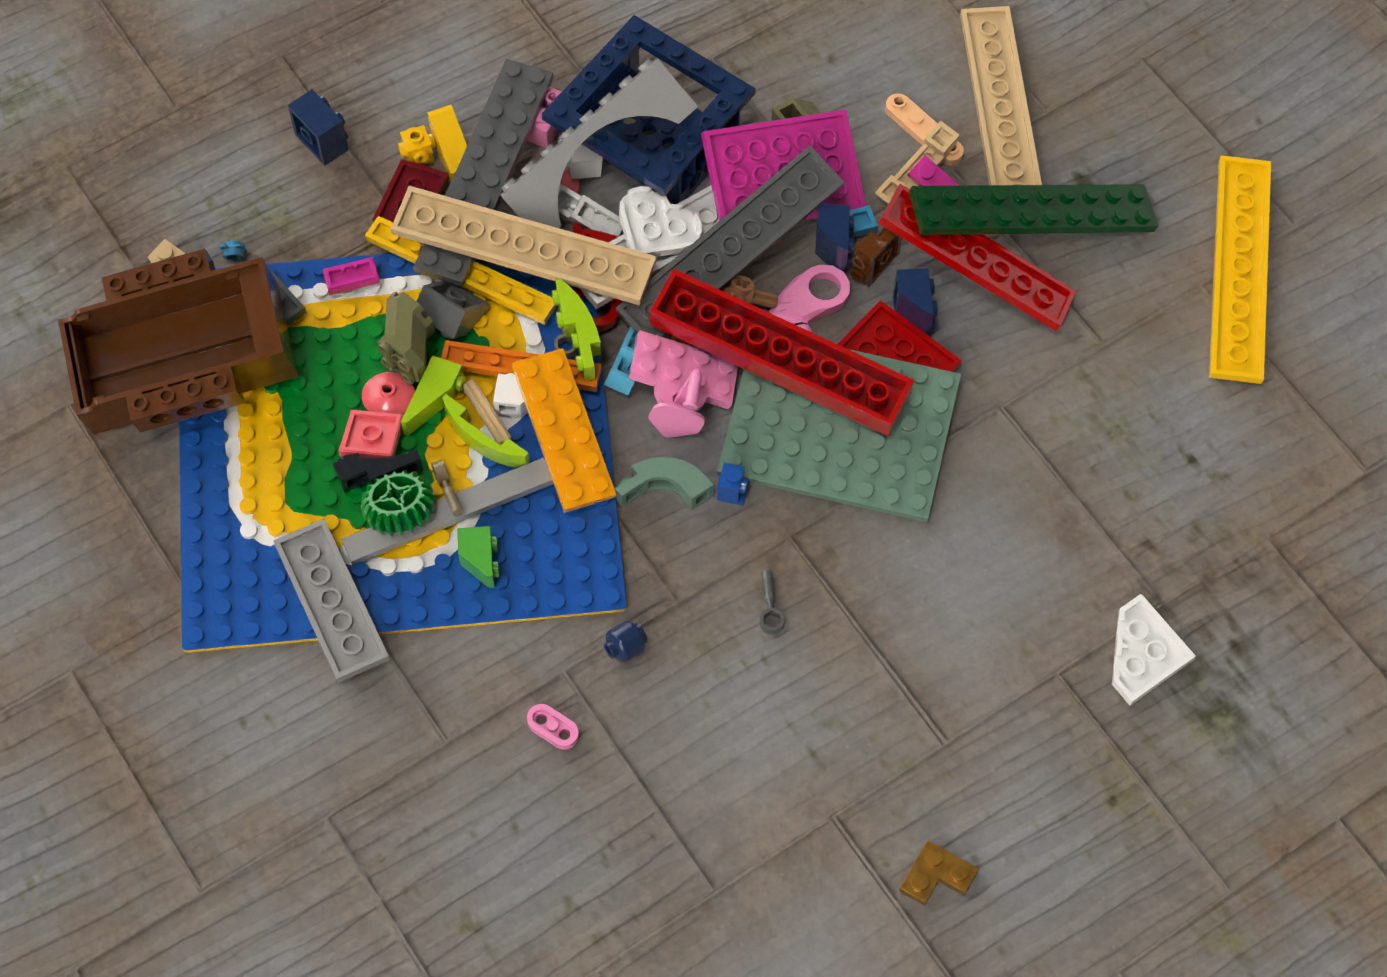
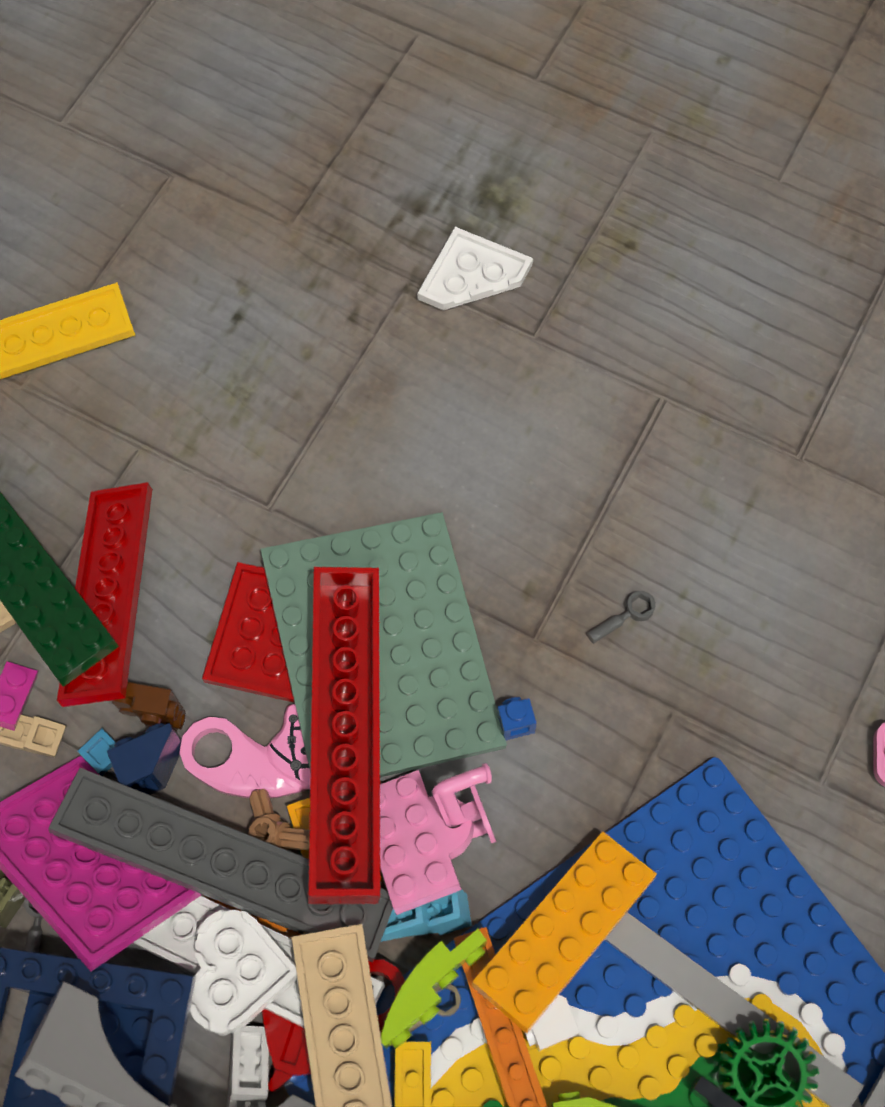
camera: 115 degrees left, 5 degrees up
dark tan piece [431,459,463,516] -> none
lime slope [443,394,530,468] -> none
bright green slope [457,526,499,588] -> none
tan axle [463,379,511,445] -> none
dark blue head [604,621,647,663] -> none
sand green arch [616,457,714,511] -> none
dark blue slope [892,268,938,336] -> none
pearl gold plate [899,840,979,906] -> none

